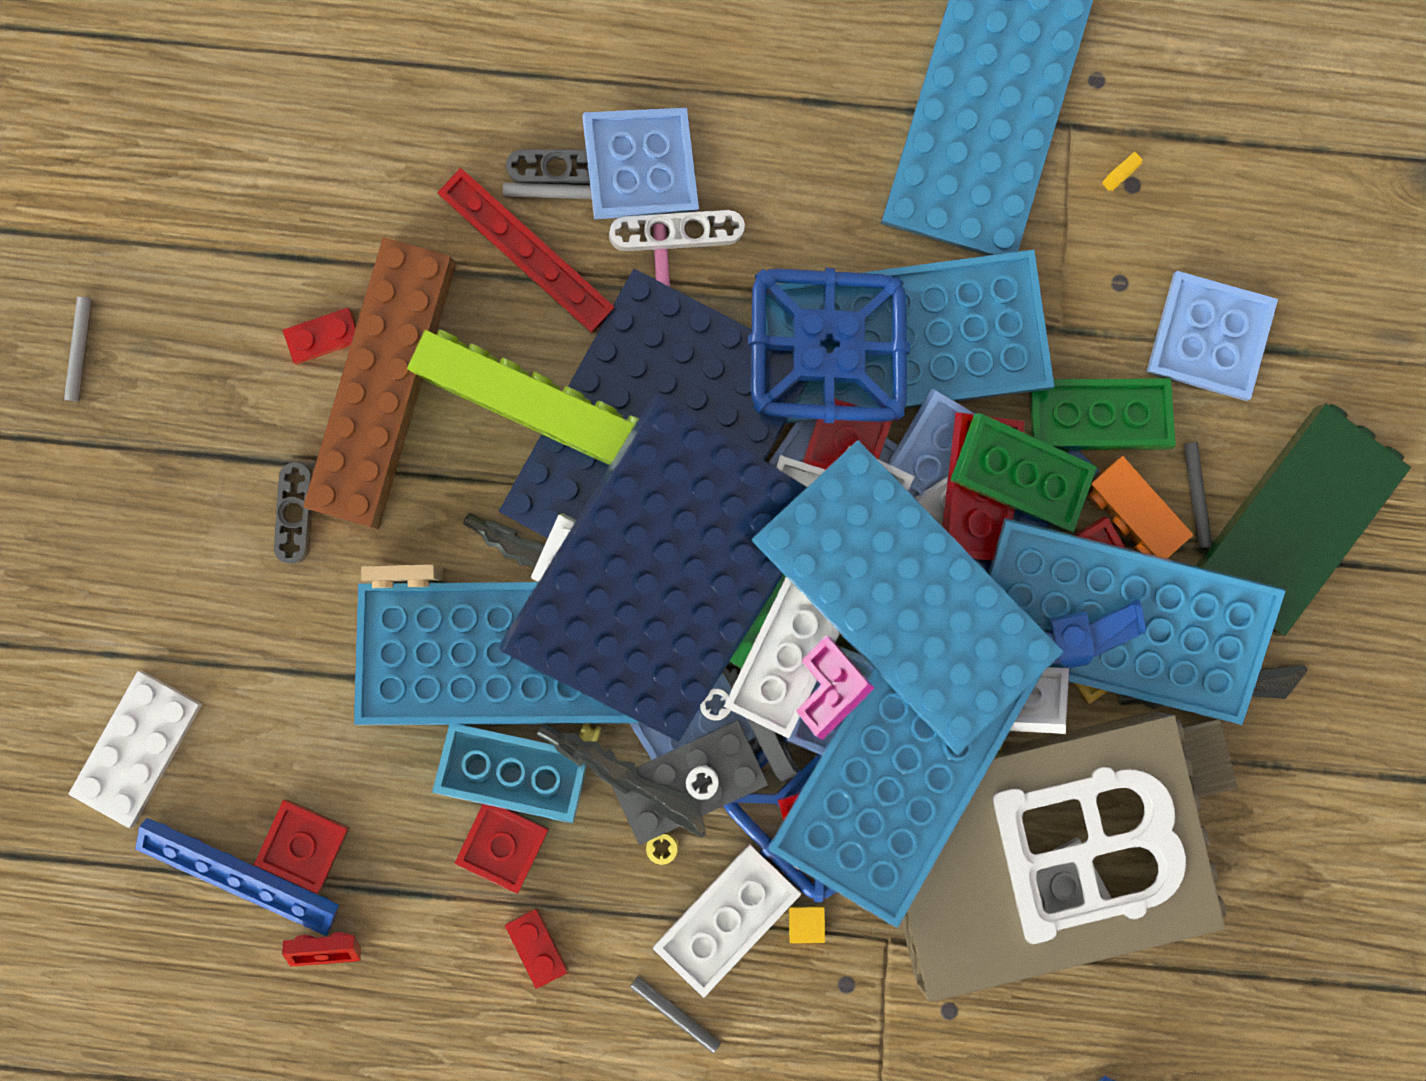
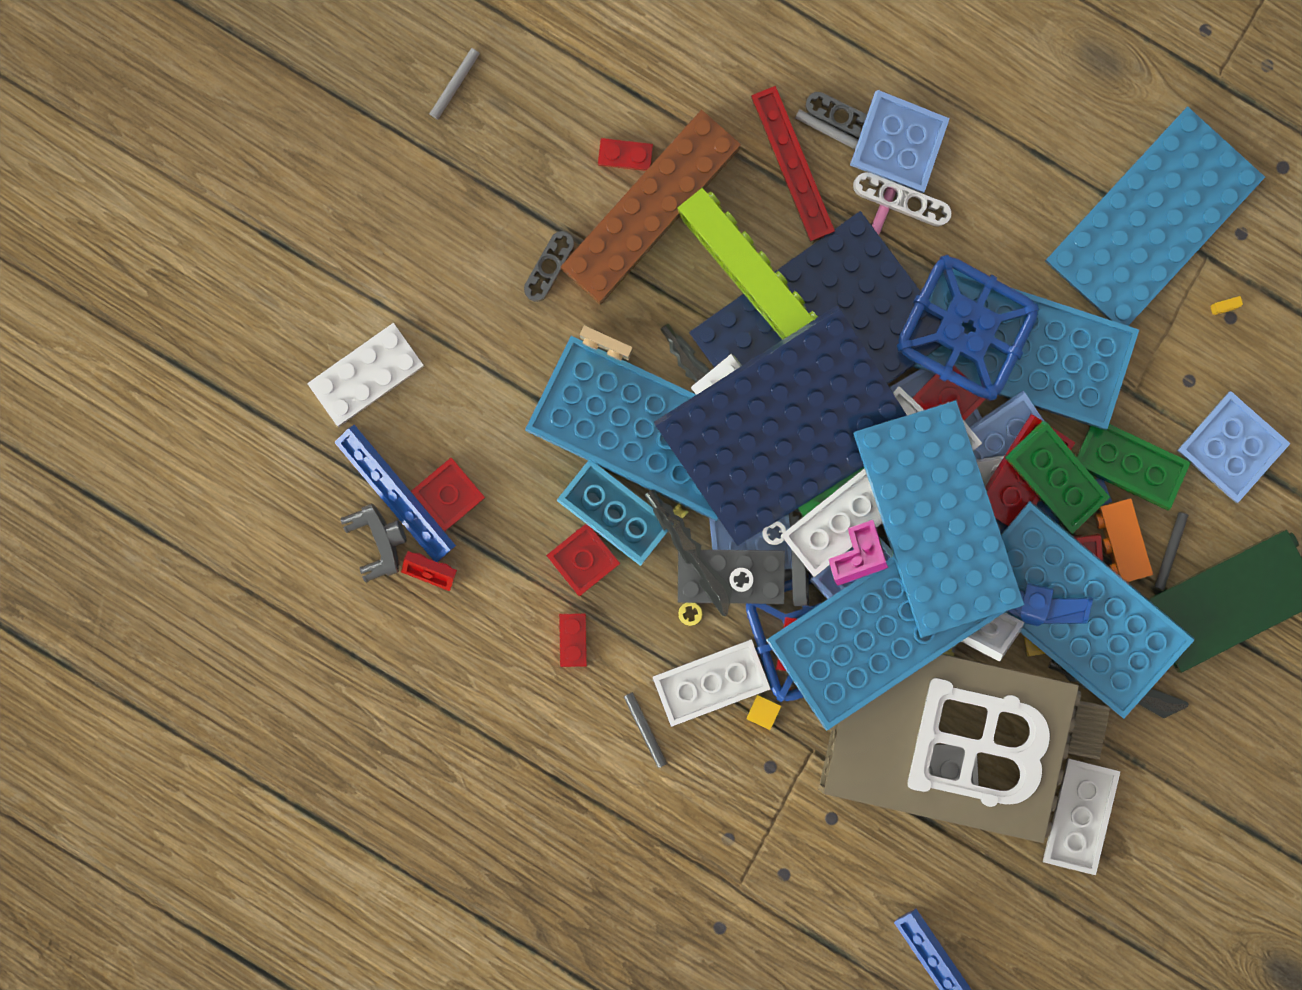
camera: 25 degrees right, 0 degrees up
none -> dark grey connector [341,503,407,583]
none -> white plate [1043,758,1120,875]

